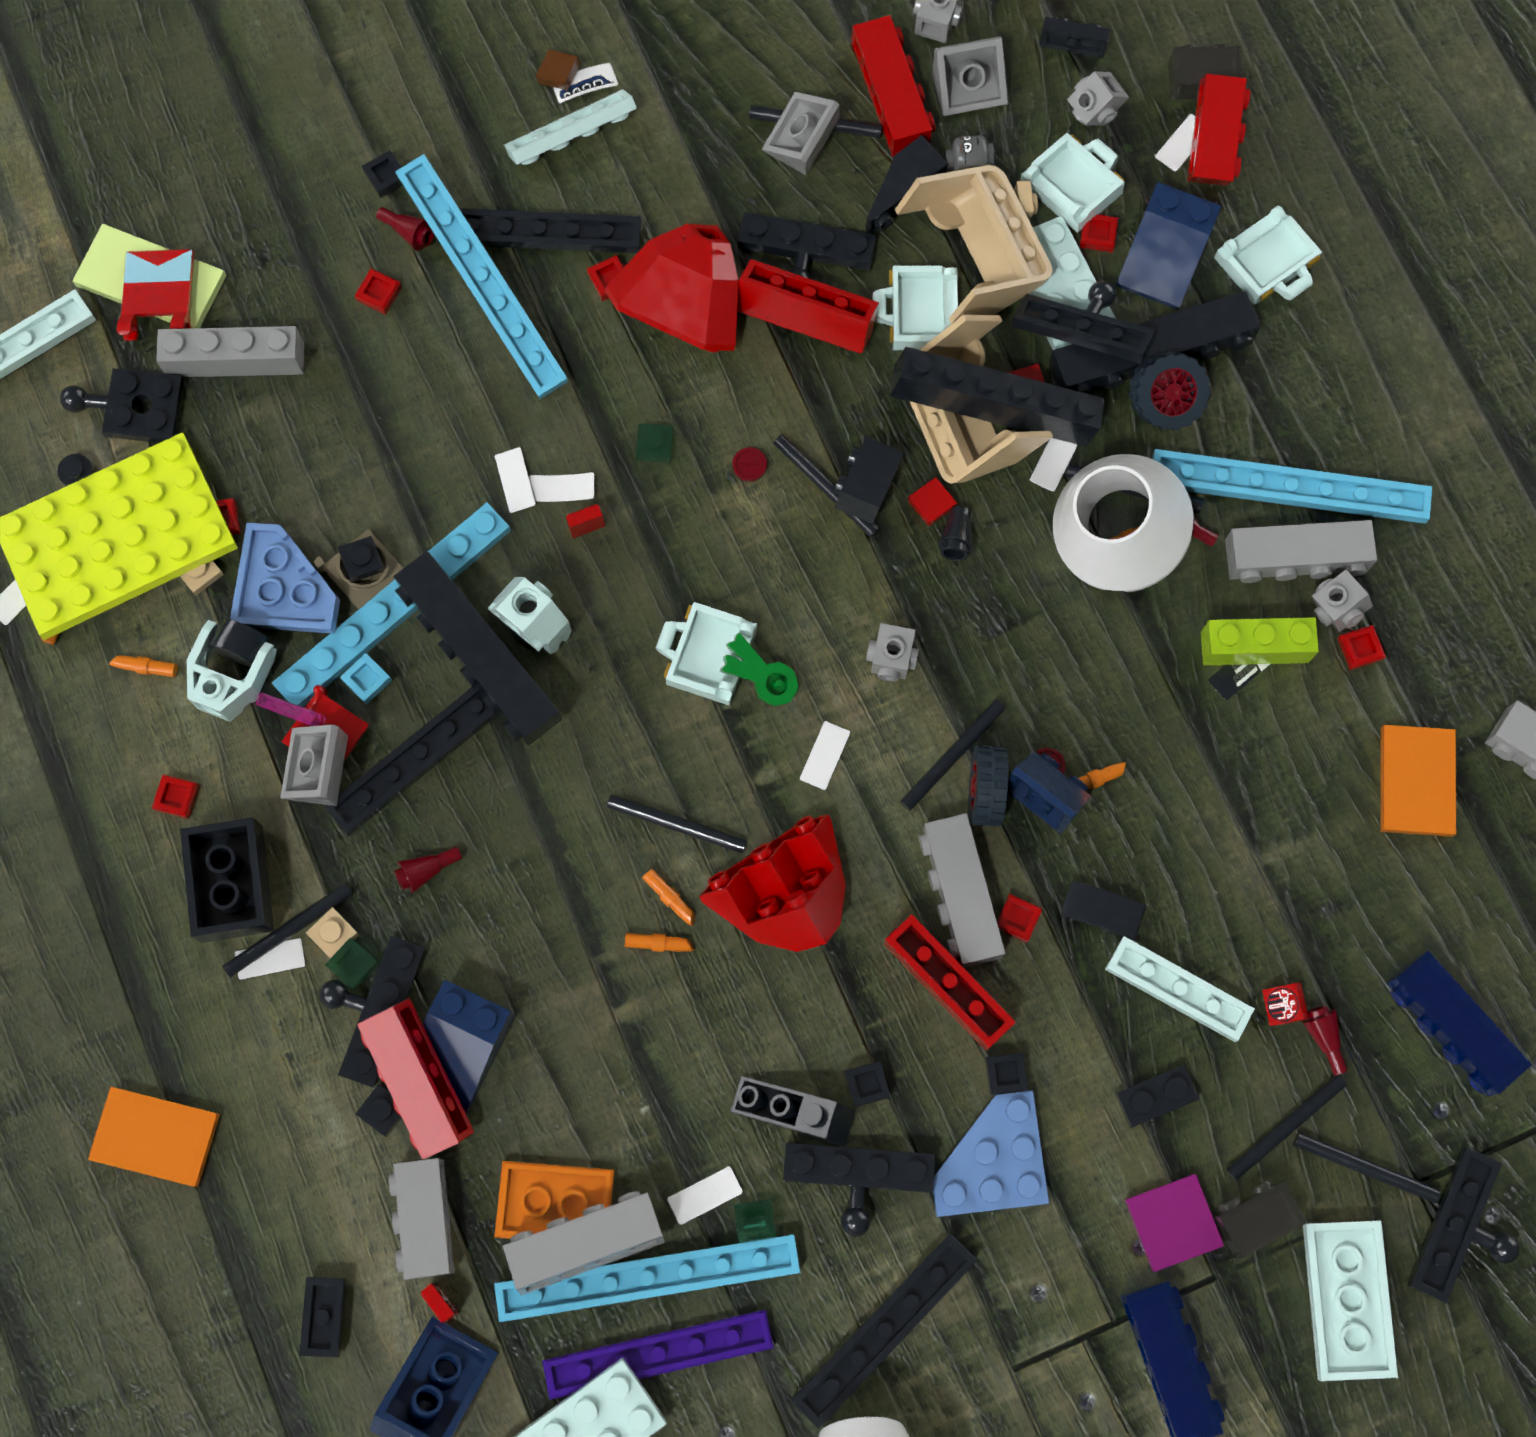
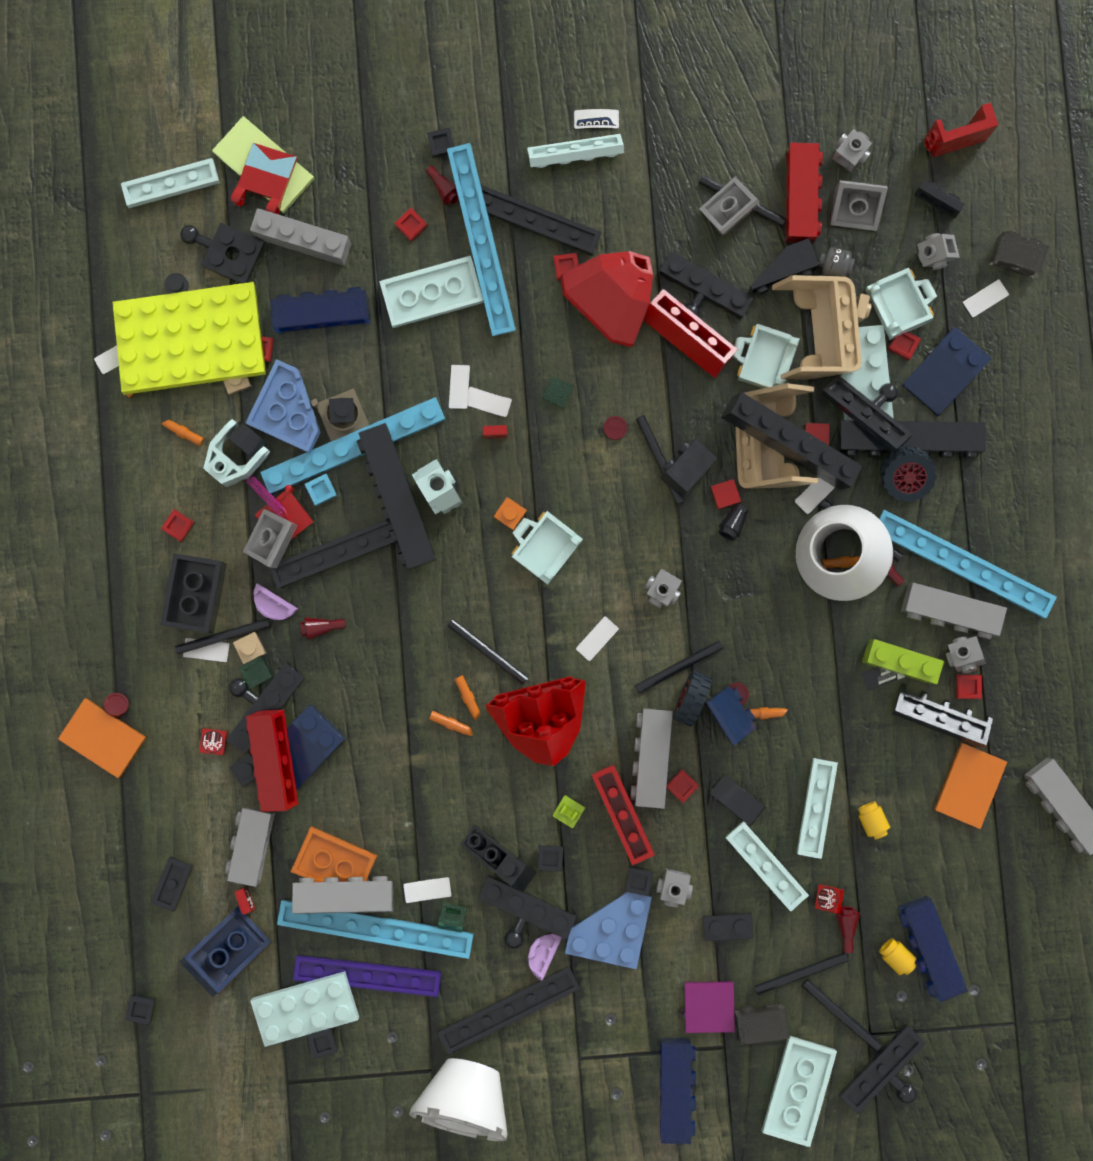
camera: 20 degrees right, 10 degrees up
reddish brown tile [535,49,581,91] -> none
green piece [720,633,798,706] -> none
red brick [1187,74,1250,186] -> none
light aqua piece [1214,206,1322,305] -> none
none -> dark red piece [104,693,129,717]
none -> red tile [199,728,228,755]
none -> lavender plate [253,584,298,620]
none -> clear blue brick [270,287,370,333]
none -> light aqua plate [379,256,484,328]
none -> orange plate [494,497,527,531]
none -> lavender plate [528,933,562,981]
none -> lime tile [552,795,585,828]
none -> light grey brick [656,868,693,908]
none -> light aqua plate [796,758,838,859]
none -> yellow brick [858,801,890,839]
none -> yellow brick [879,938,916,975]
none -> hinge [892,683,993,749]

